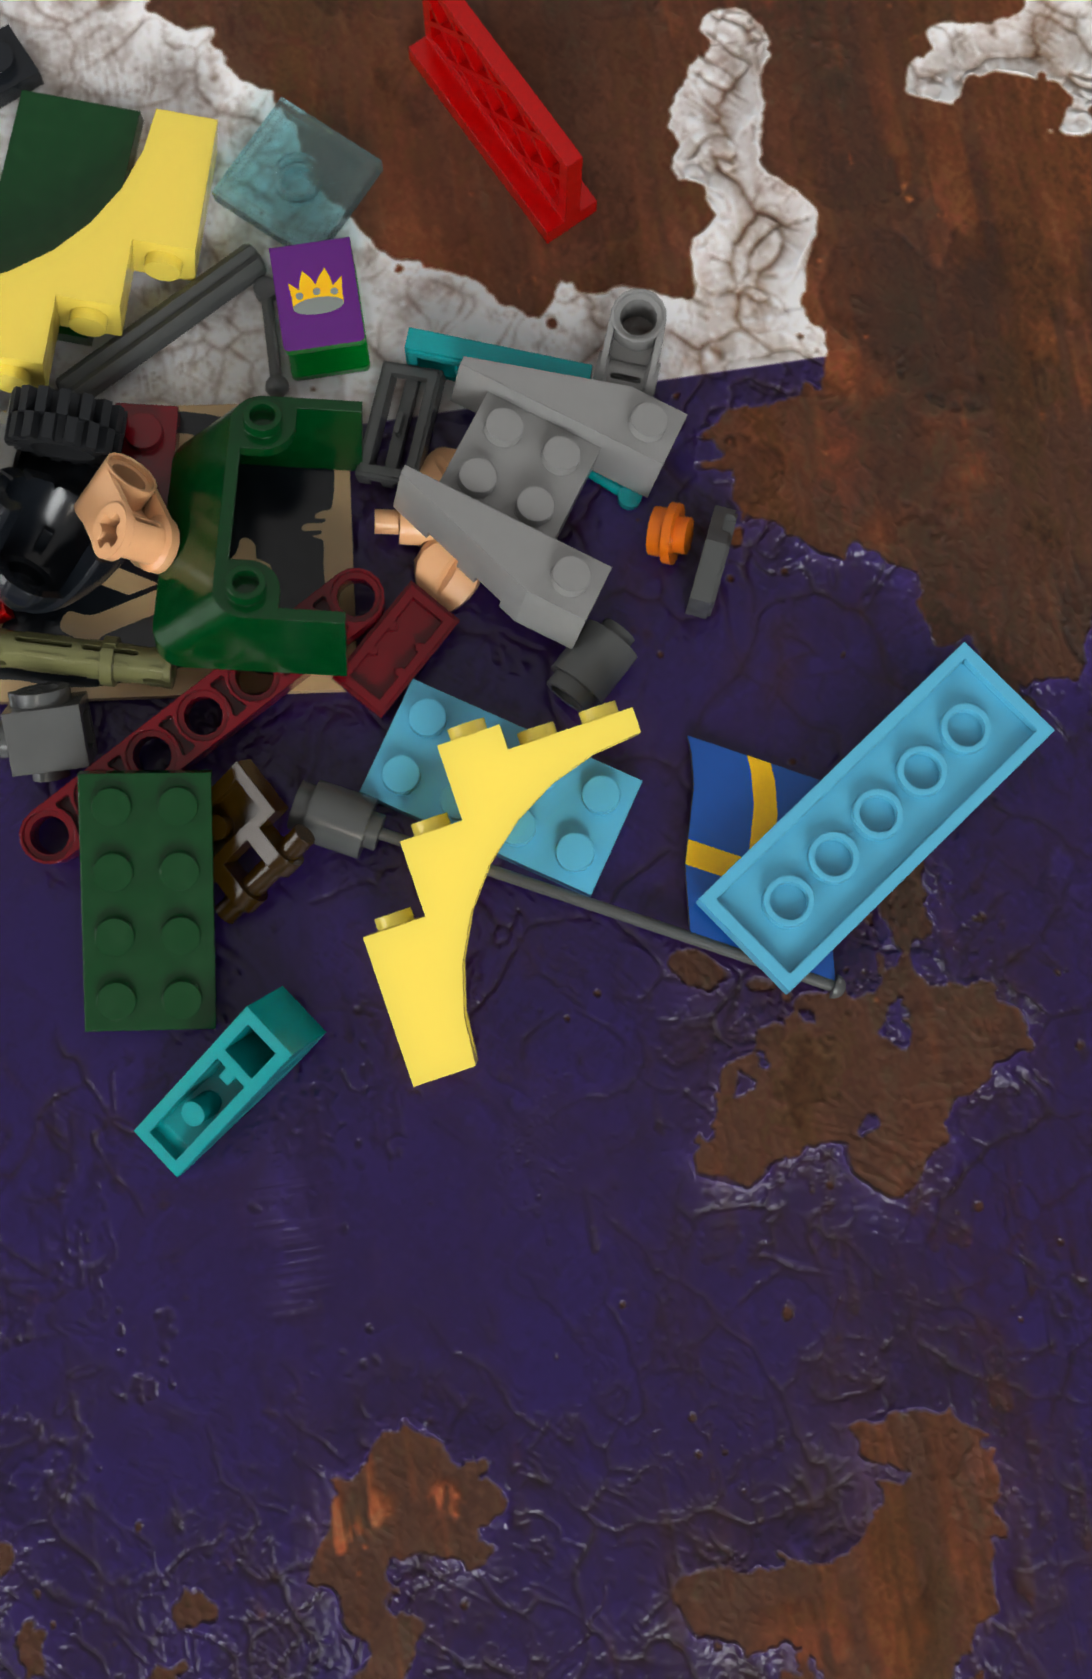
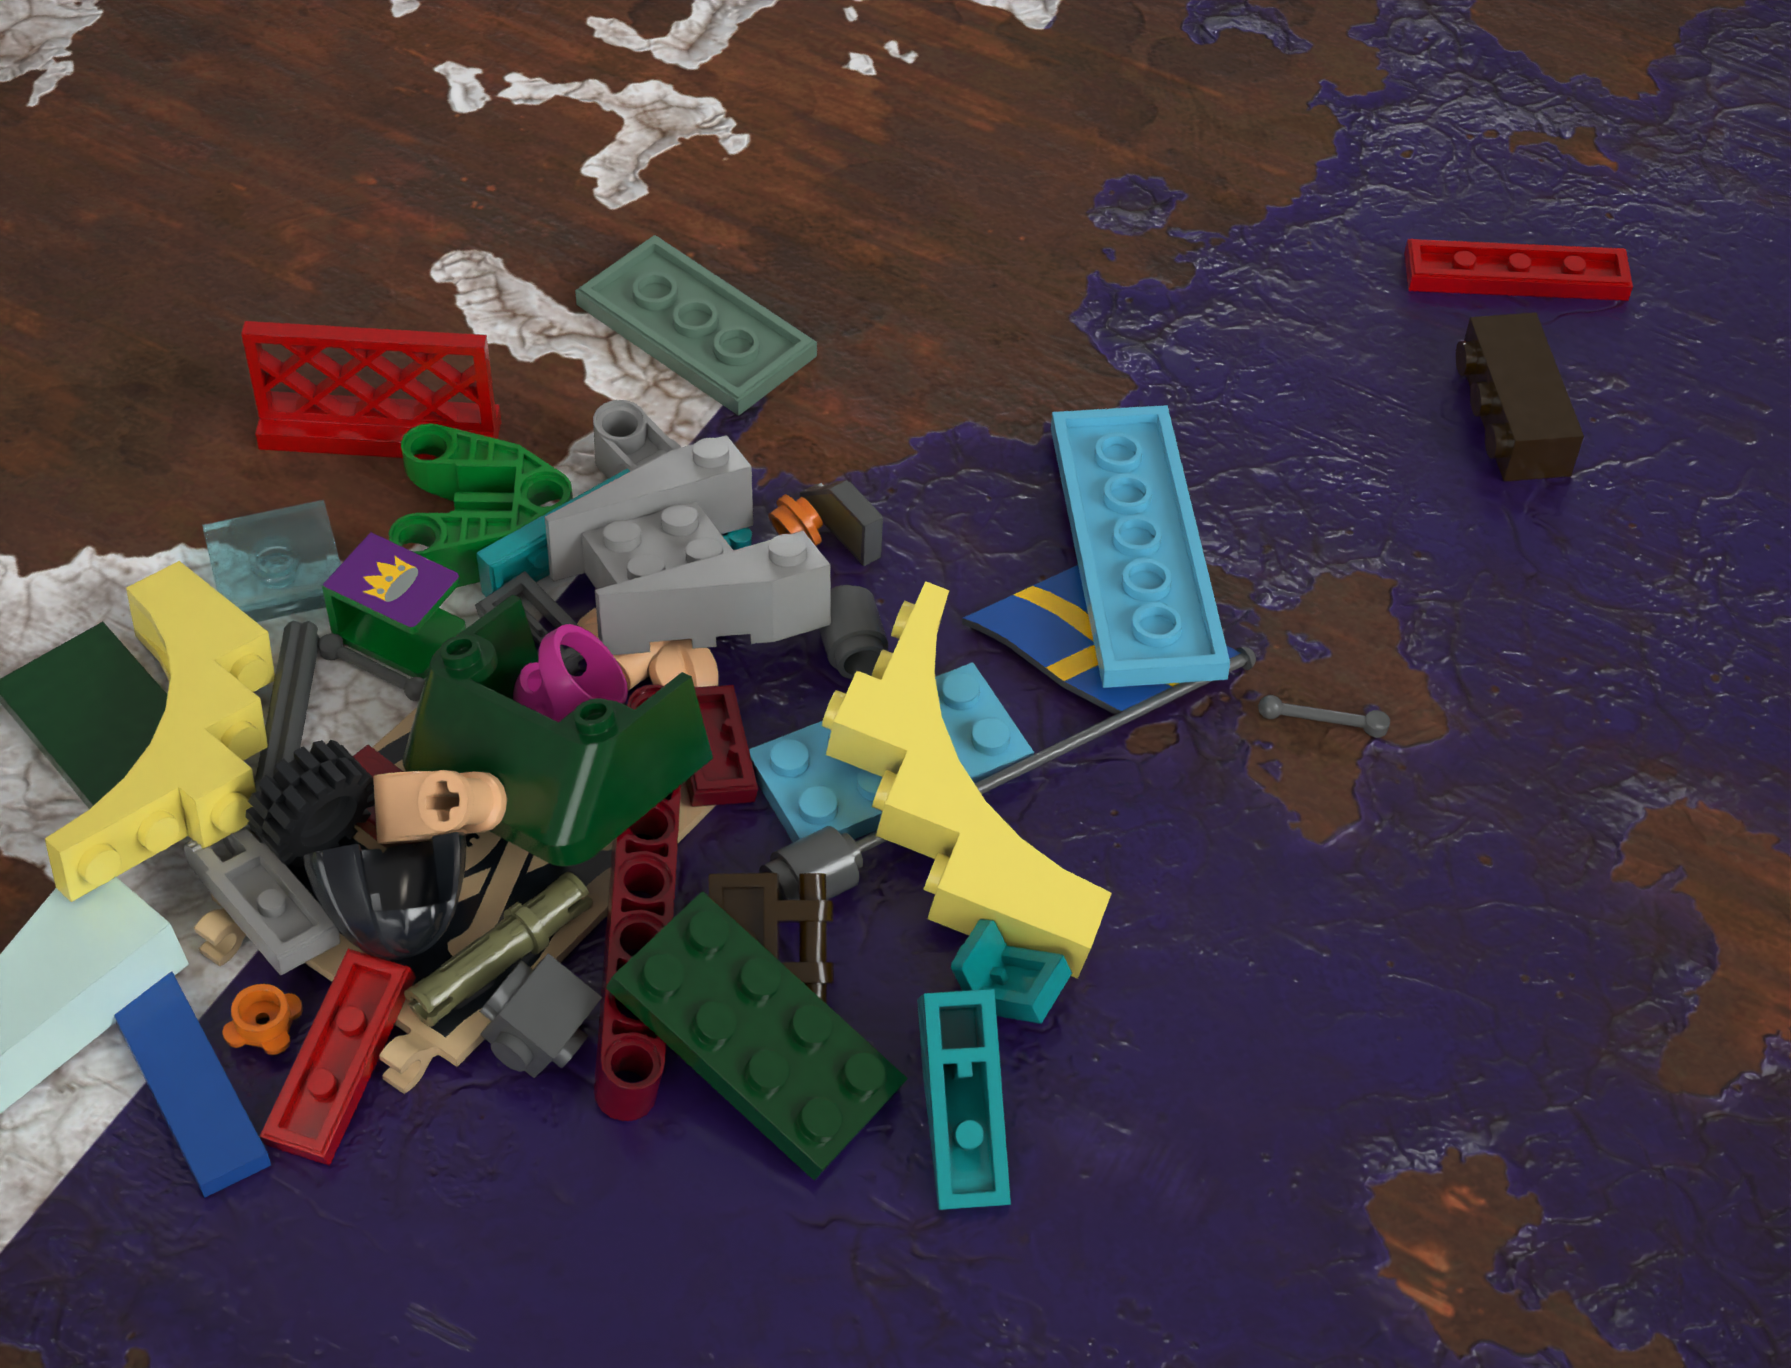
camera: 50 degrees left, 30 degrees down
none -> green connector [388,423,573,587]
none -> dark pink helmet [513,624,628,722]
none -> sand green tile [575,235,817,416]
none -> teal bracket [951,919,1072,1024]
none -> dark grey hinge [1258,695,1390,738]

